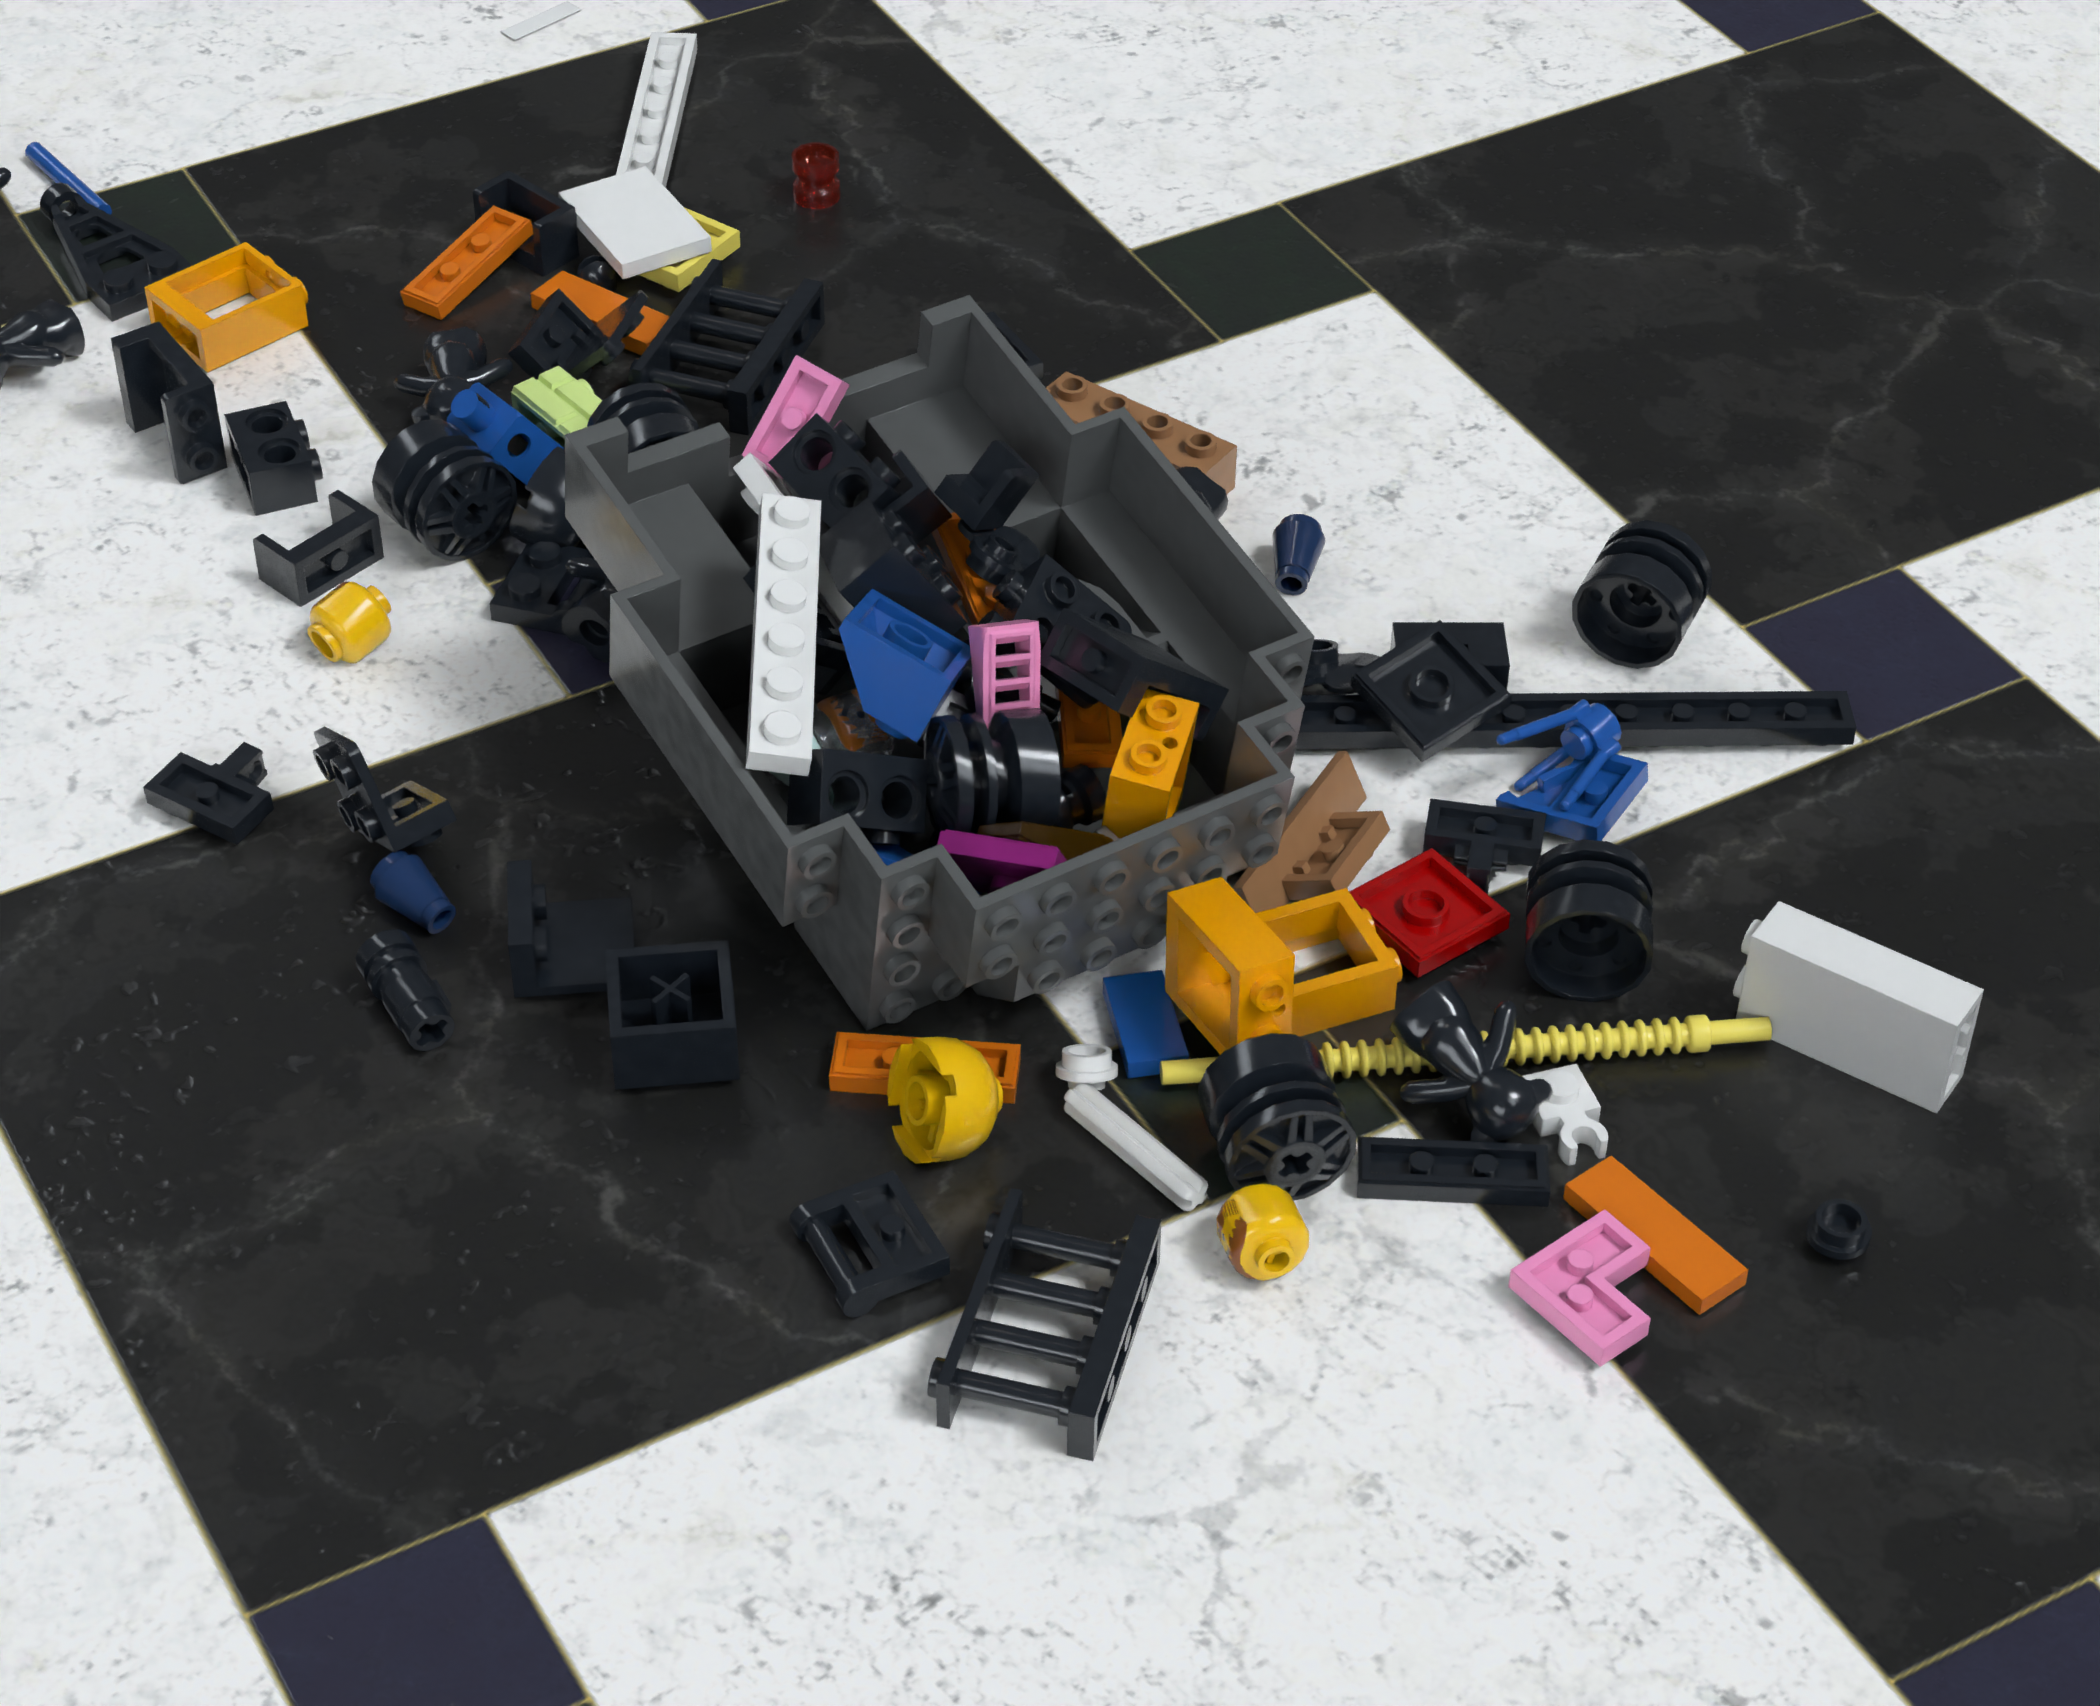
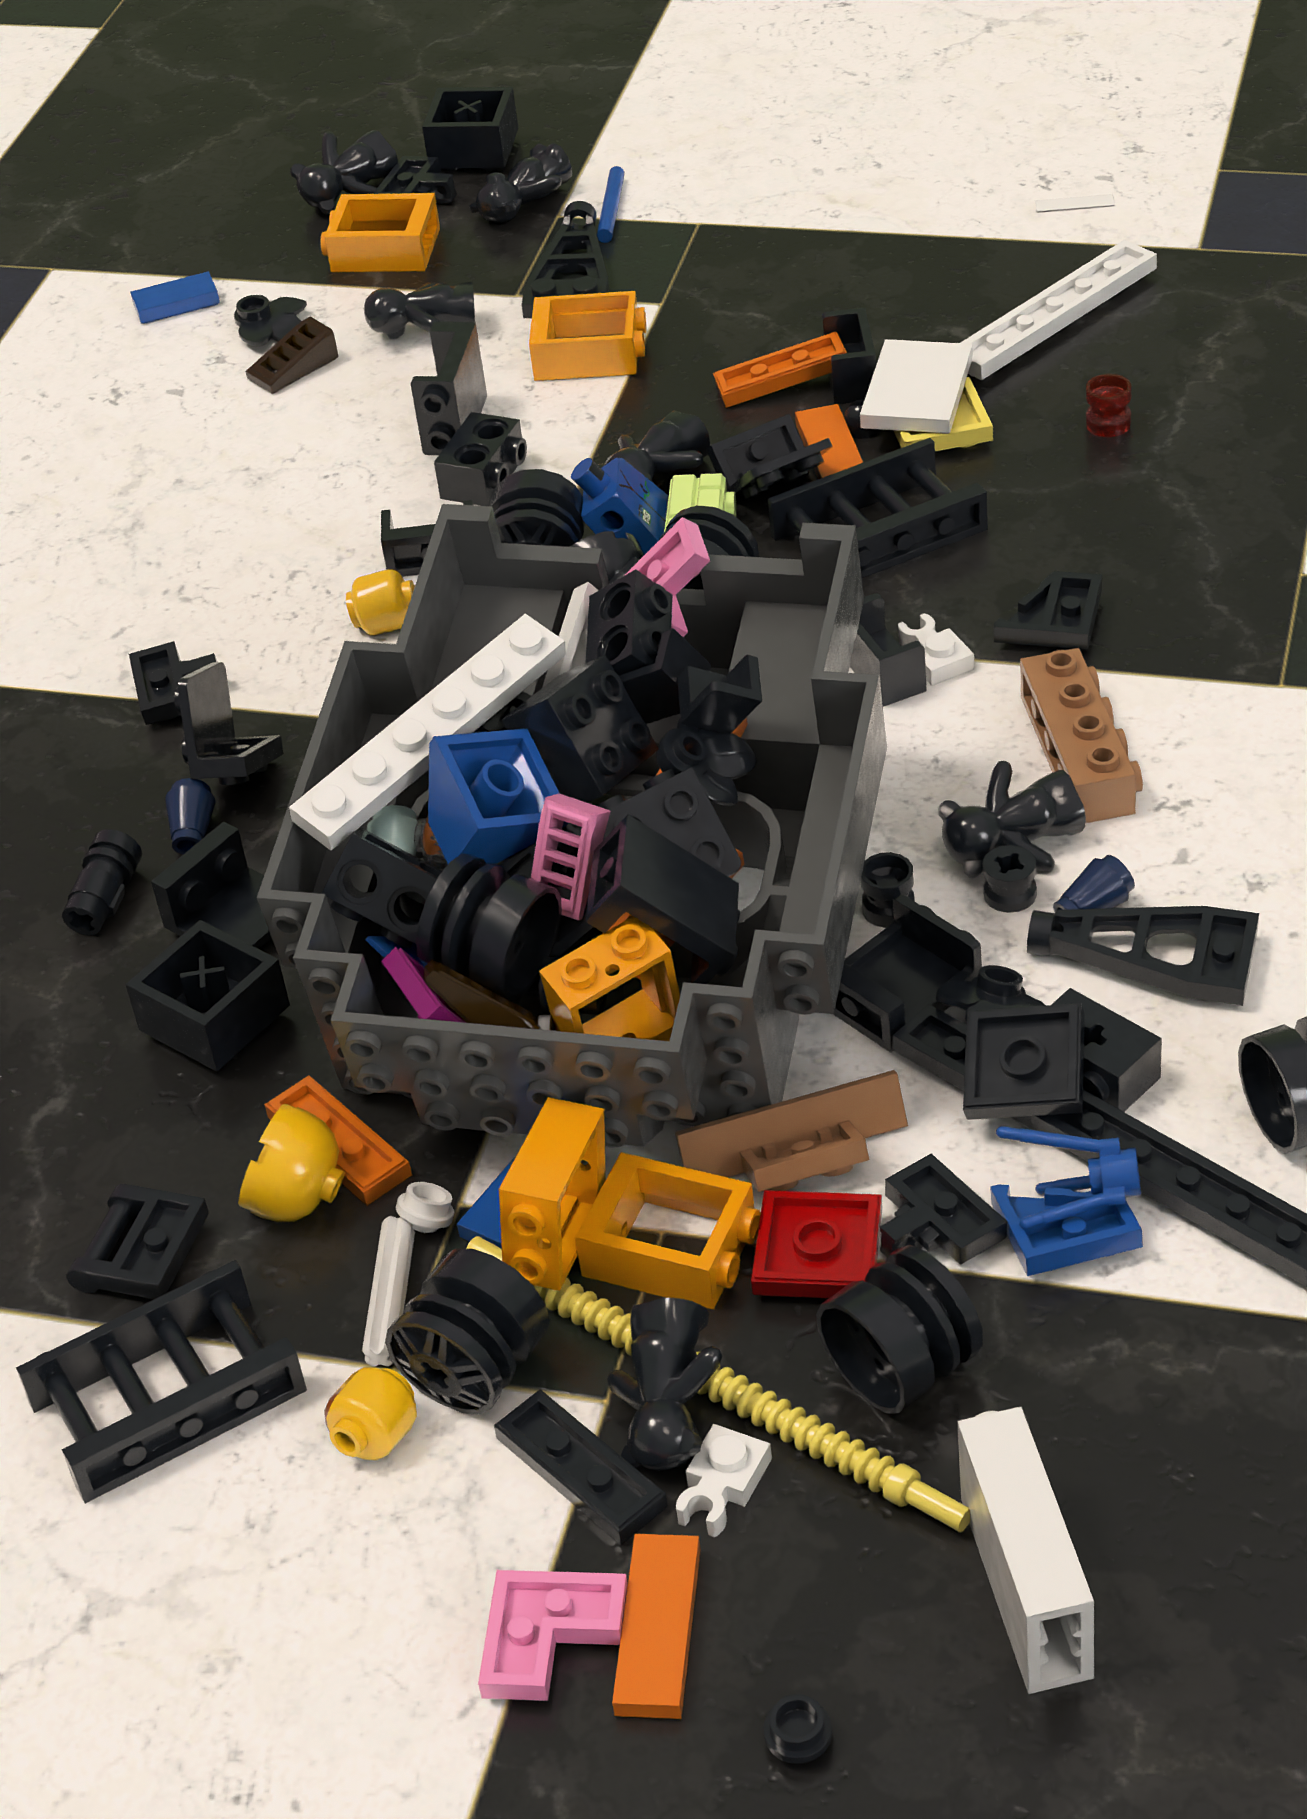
camera: 50 degrees right, 0 degrees up
none -> black plate [1027,906,1260,1006]

